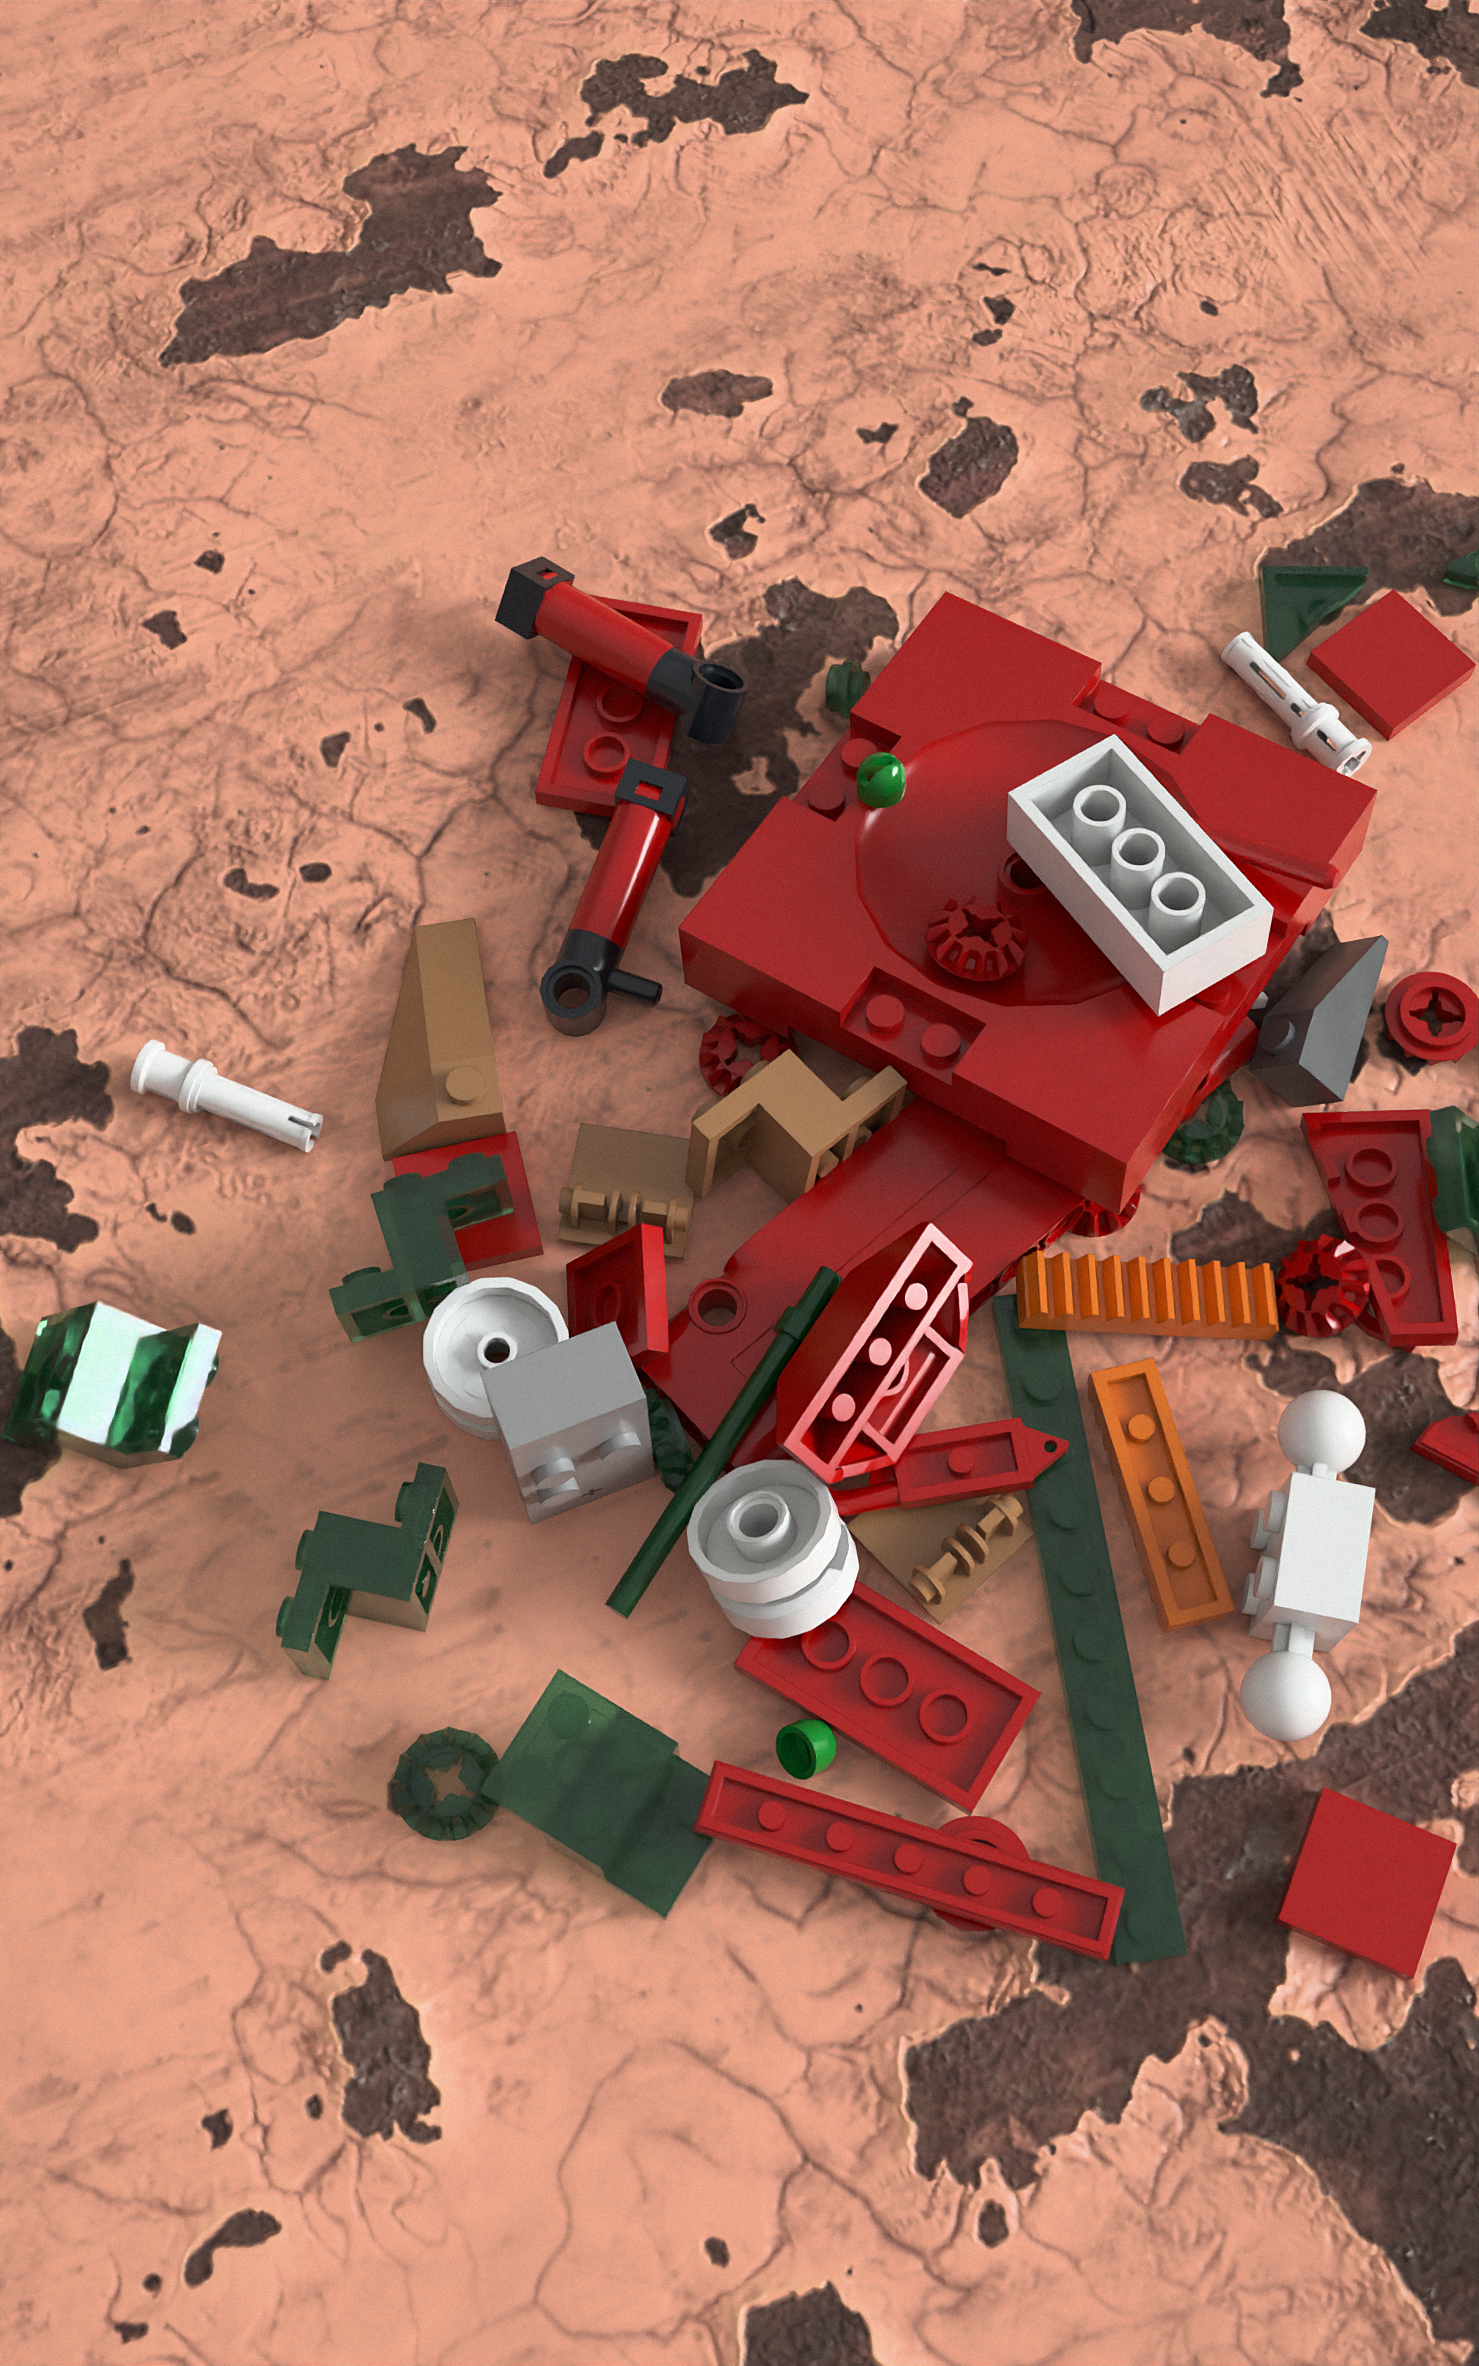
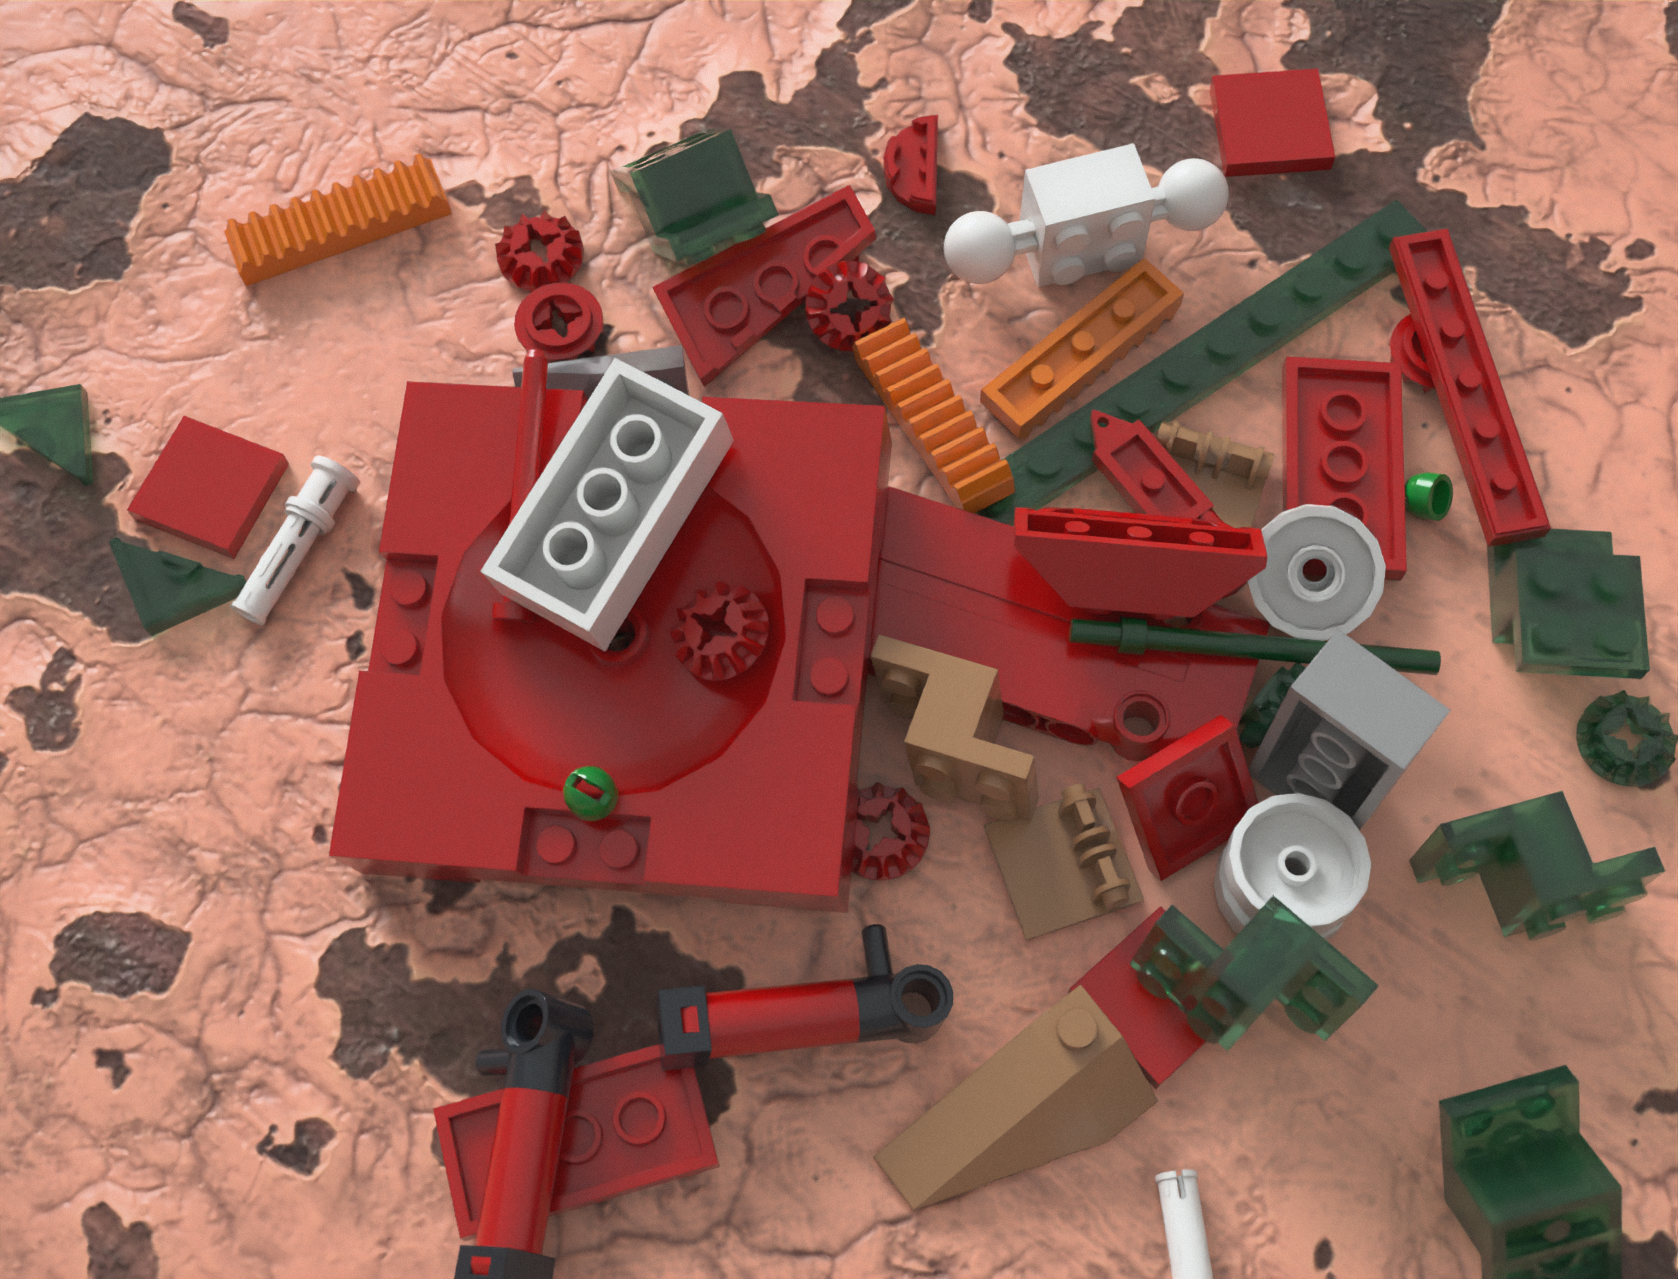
camera: 115 degrees left, 0 degrees up
clear green plate [826,659,871,719] -> none

